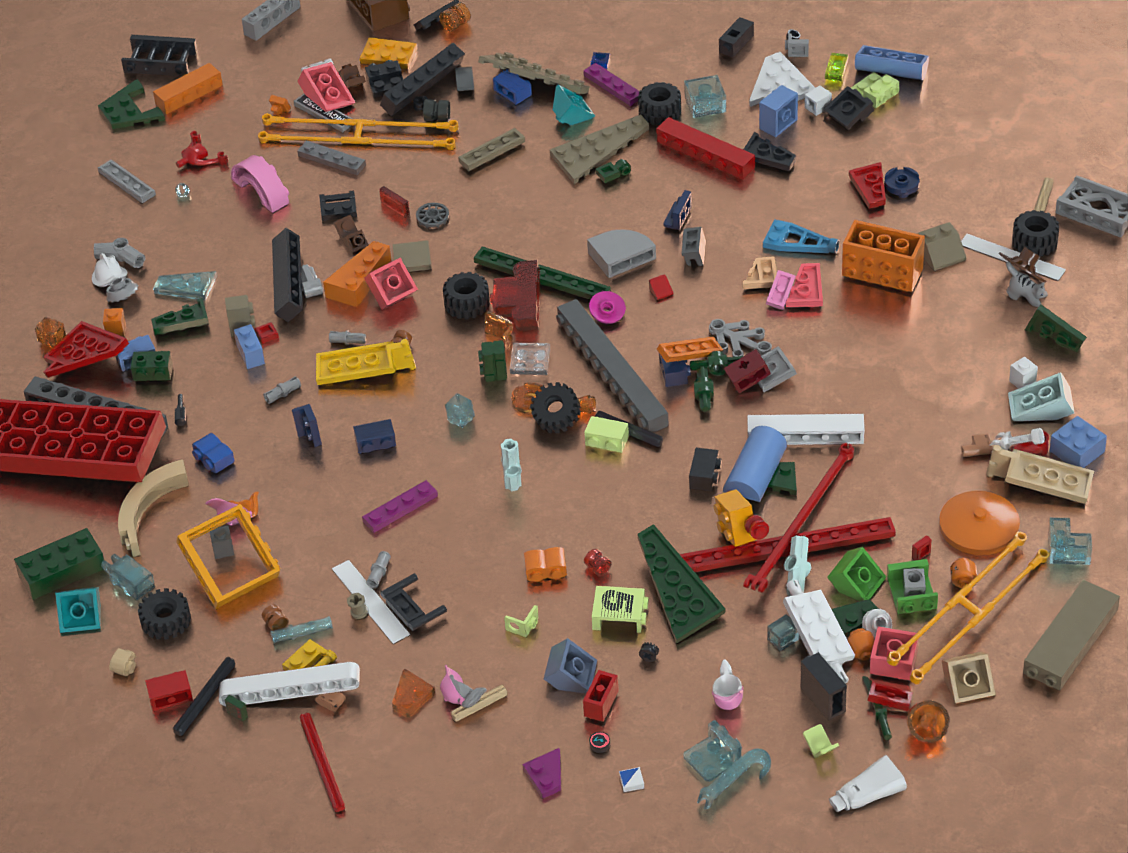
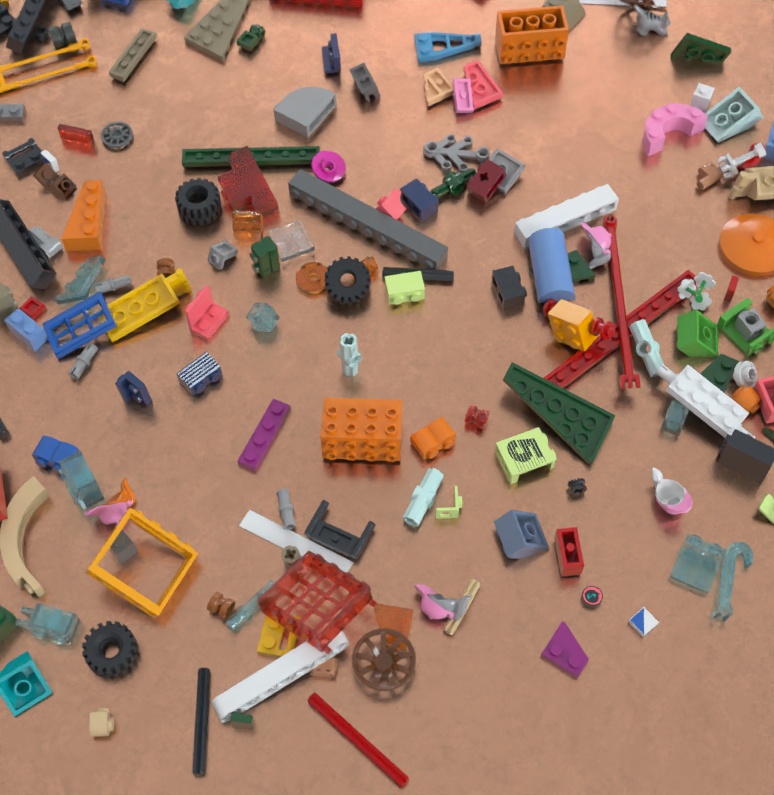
camera: 30 degrees left, 15 degrees up
red brick [145,670,193,712] -> none
coral brick [364,258,418,310] -> none
dark tan tile [393,240,432,272] -> none
red slope [649,274,674,300] -> none
orange plate [657,337,723,363] -> none
dark green axle [694,366,714,413] -> none
none -> white tile [41,150,60,172]
none -> blue piece [42,291,117,359]
none -> clear light blue wing [54,255,105,305]
none -> clear light blue brick [58,451,105,510]
none -> coral bracket [185,285,229,341]
none -> light grey bracket [208,240,238,270]
none -> clear red window [257,550,377,654]
none -> orange brick [321,398,402,462]
none -> reddish brown wheel [352,628,416,692]
none -> coral brick [374,188,406,220]
none -> light aqua piece [403,468,444,527]
none -> hair [582,222,612,270]
none -> bright pink brick [642,103,708,157]
none -> white plant [678,272,716,311]

